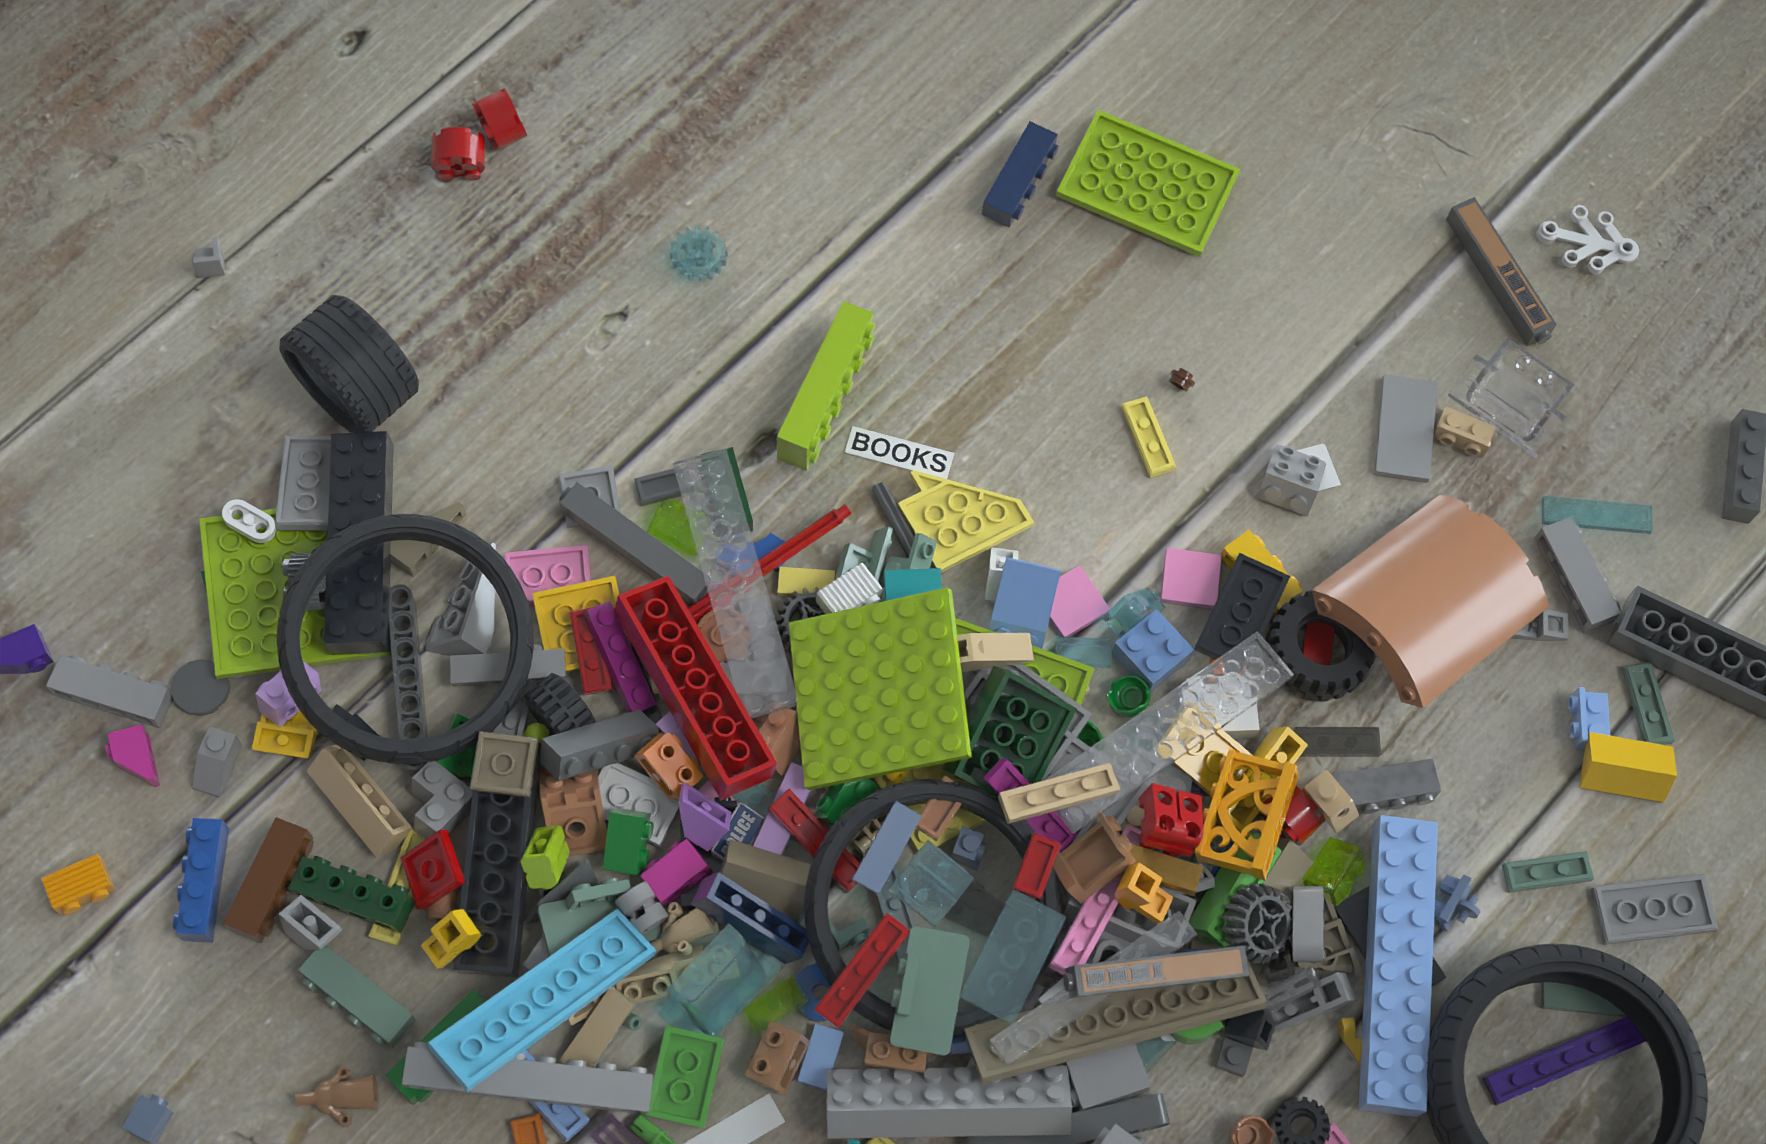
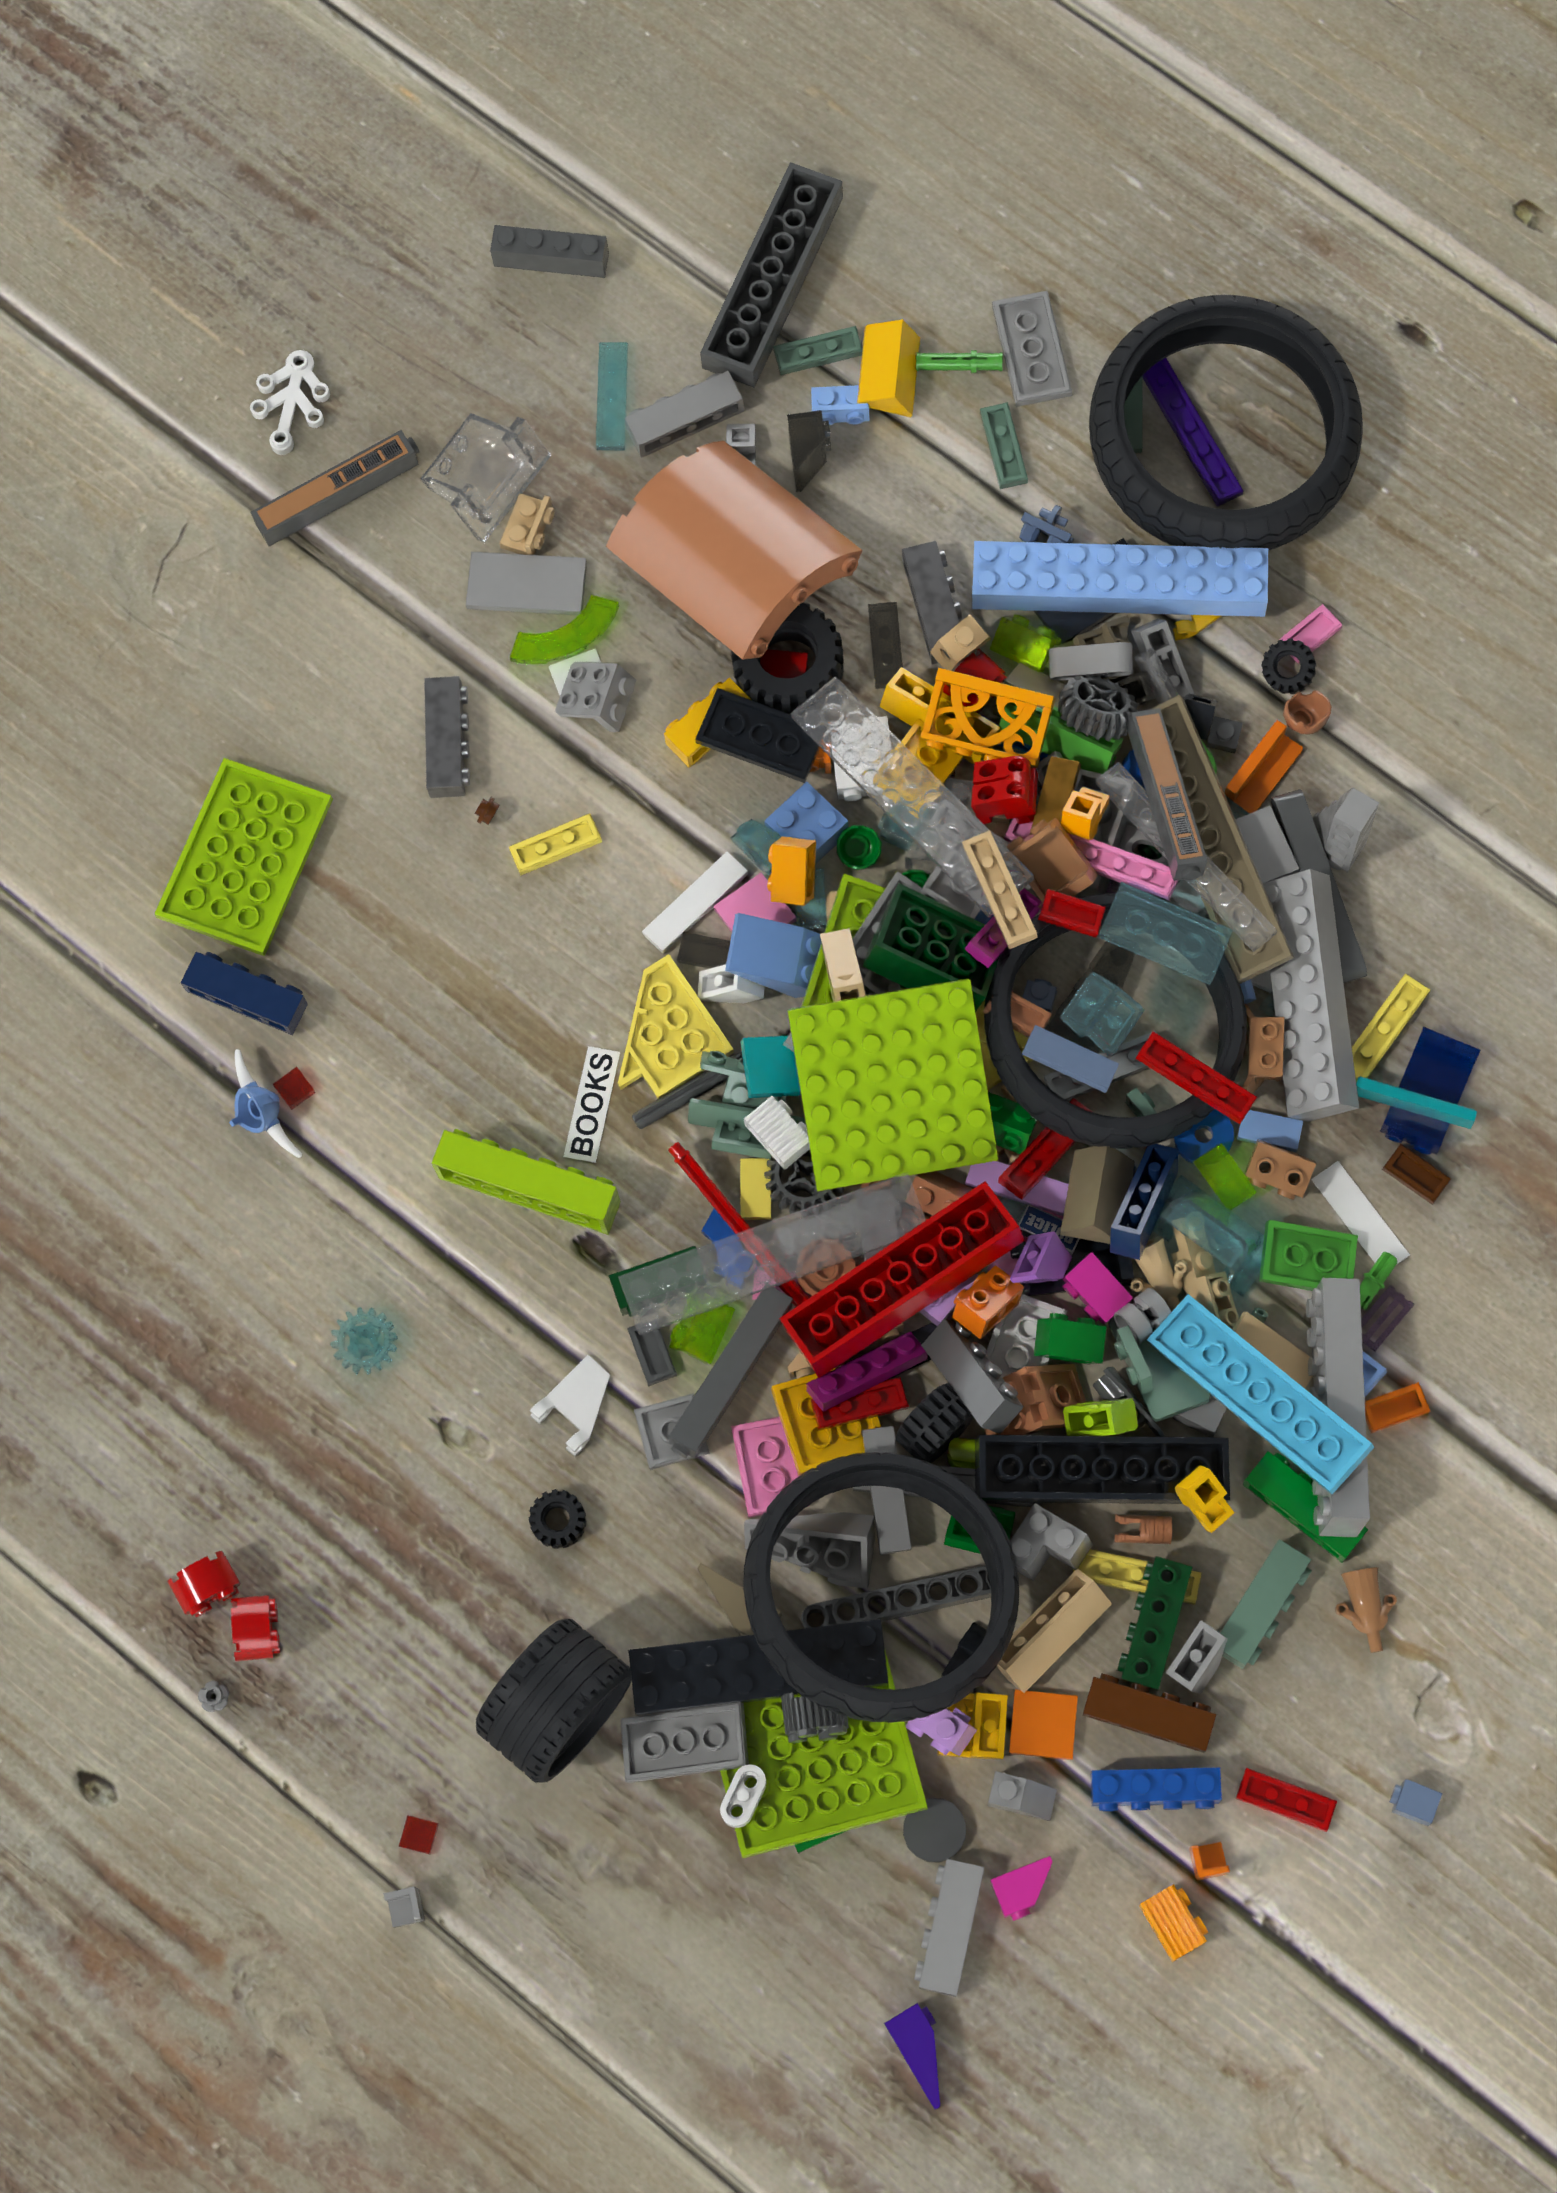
camera: 80 degrees left, 5 degrees up
red tile [400,829,465,910] -> none
dark tan tile [470,731,539,798] -> none
sand green bracket [890,926,969,1056] -> none
bright pink tile [1160,548,1221,609] -> none
none -> light grey plate [198,1681,229,1712]
none -> medium blue helmet [229,1049,302,1158]
none -> clear red plate [273,1067,316,1110]
none -> clear red tile [399,1815,439,1855]
none -> flat silver brick [424,676,470,798]
none -> clear neon green tile [509,595,619,665]
none -> black tyre [529,1489,587,1549]
none -> white flag [530,1355,610,1457]
none -> white tile [642,852,748,954]
none -> clear smoke tile [677,932,730,969]
none -> light orange brick [767,836,816,906]
none -> clear smoke slope [787,410,831,492]
none -> bright green pin [916,350,1003,373]
none -> orange tile [1009,1689,1078,1760]
none -> orange panel [1189,1842,1230,1881]
none -> orange panel [1224,720,1303,814]
none -> red tile [1235,1768,1337,1832]

